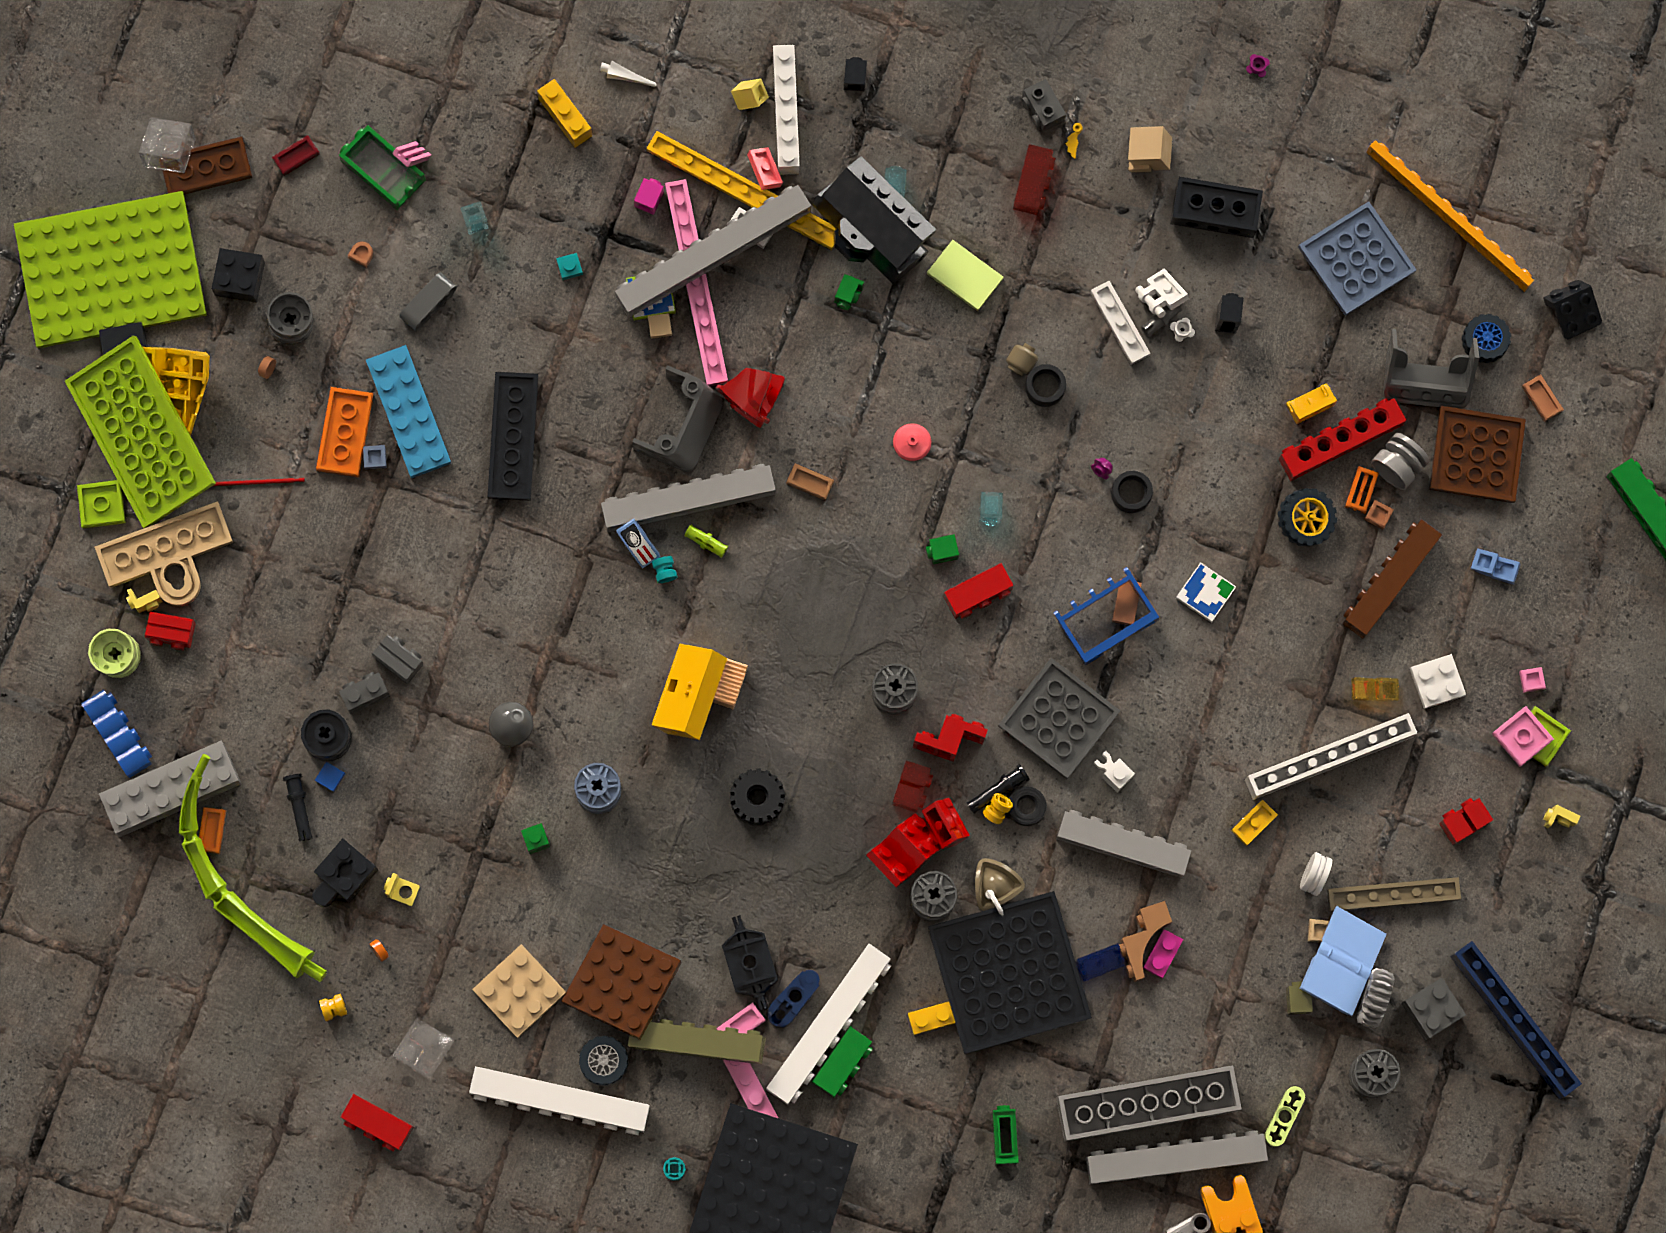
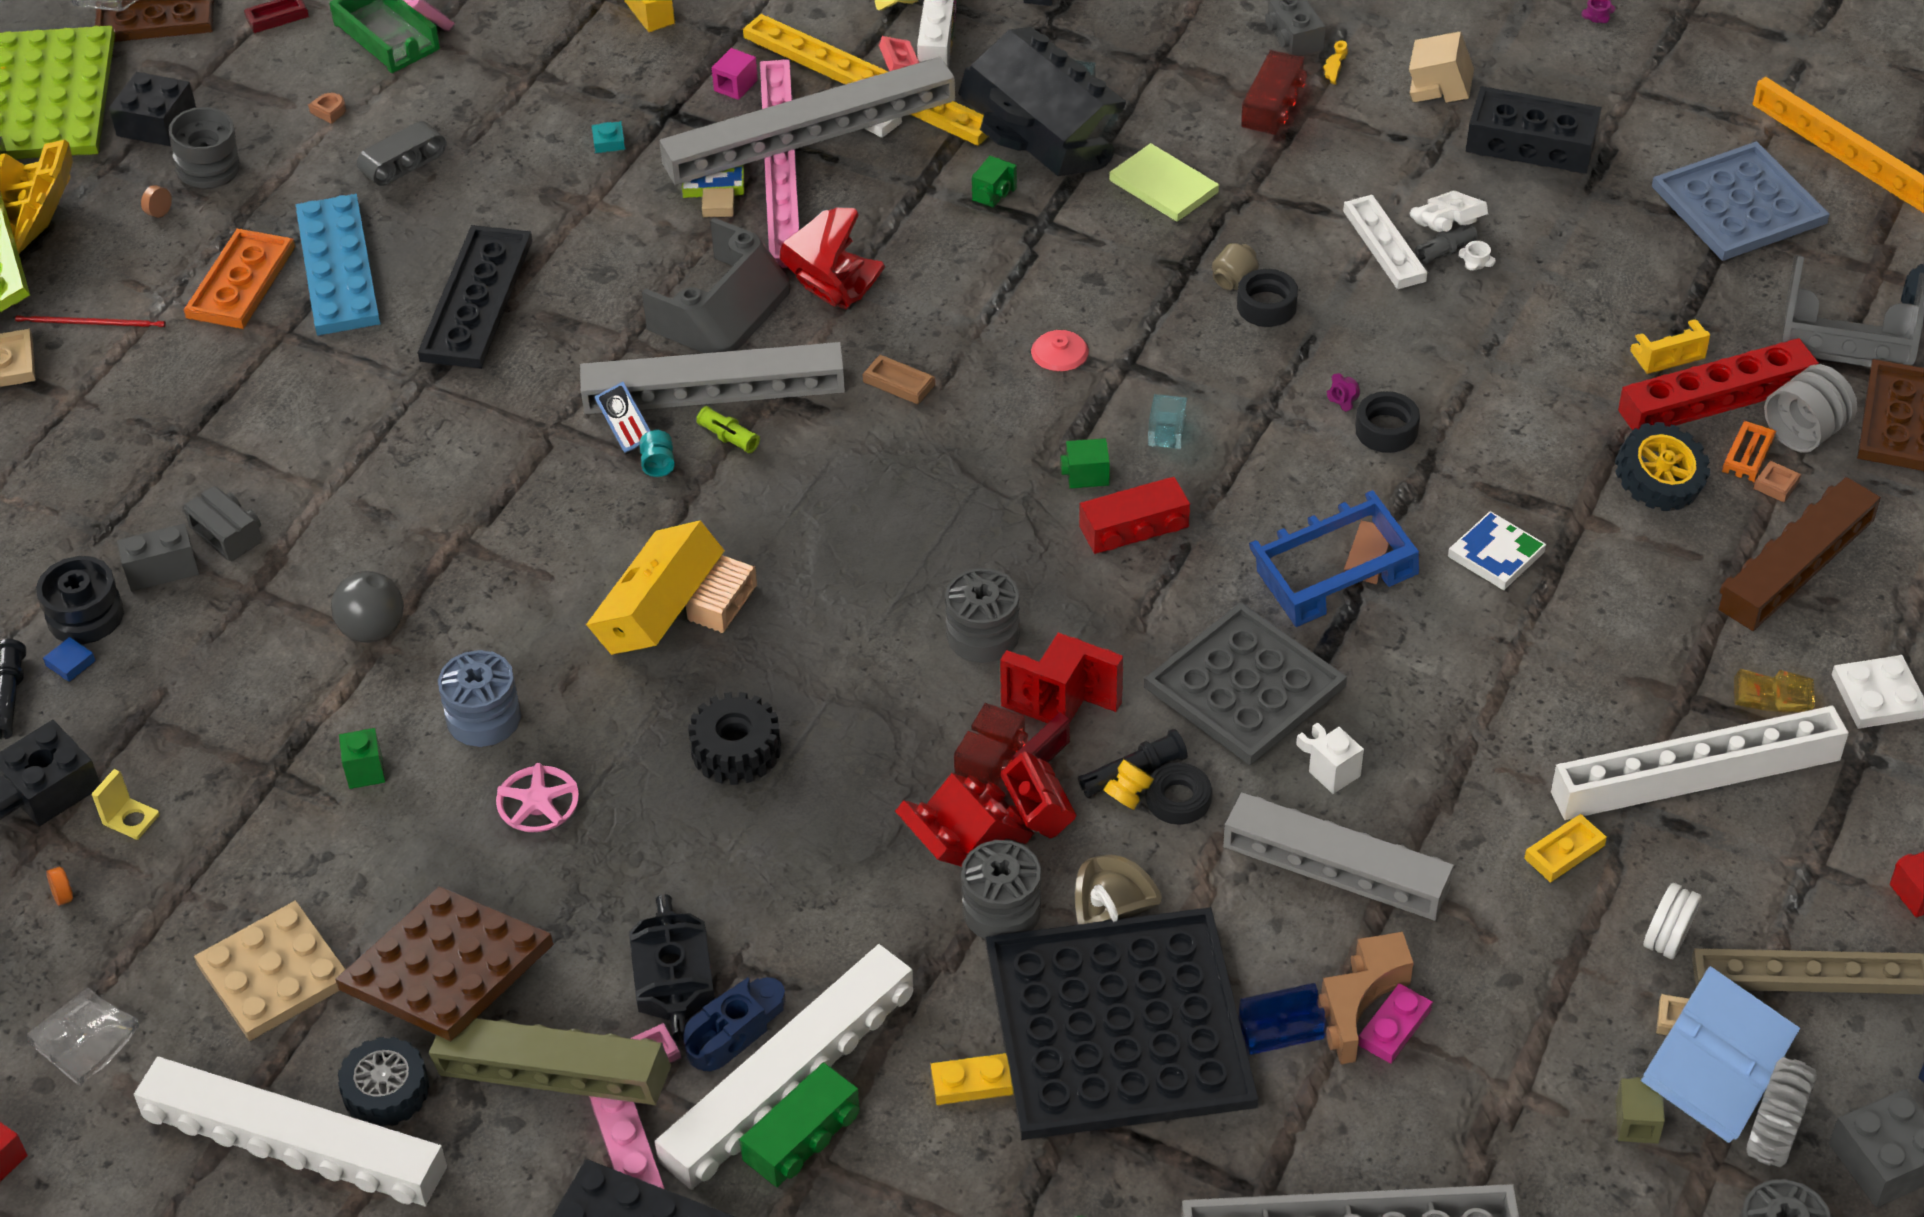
camera: 15 degrees right, 30 degrees down
sand blue plate [363,445,387,470] -> none
clear light blue brick [460,201,489,235] -> none
black piece [1215,293,1244,334] -> none
none -> bright pink wheel [496,763,579,832]
none -> dark red tile [1013,712,1070,762]

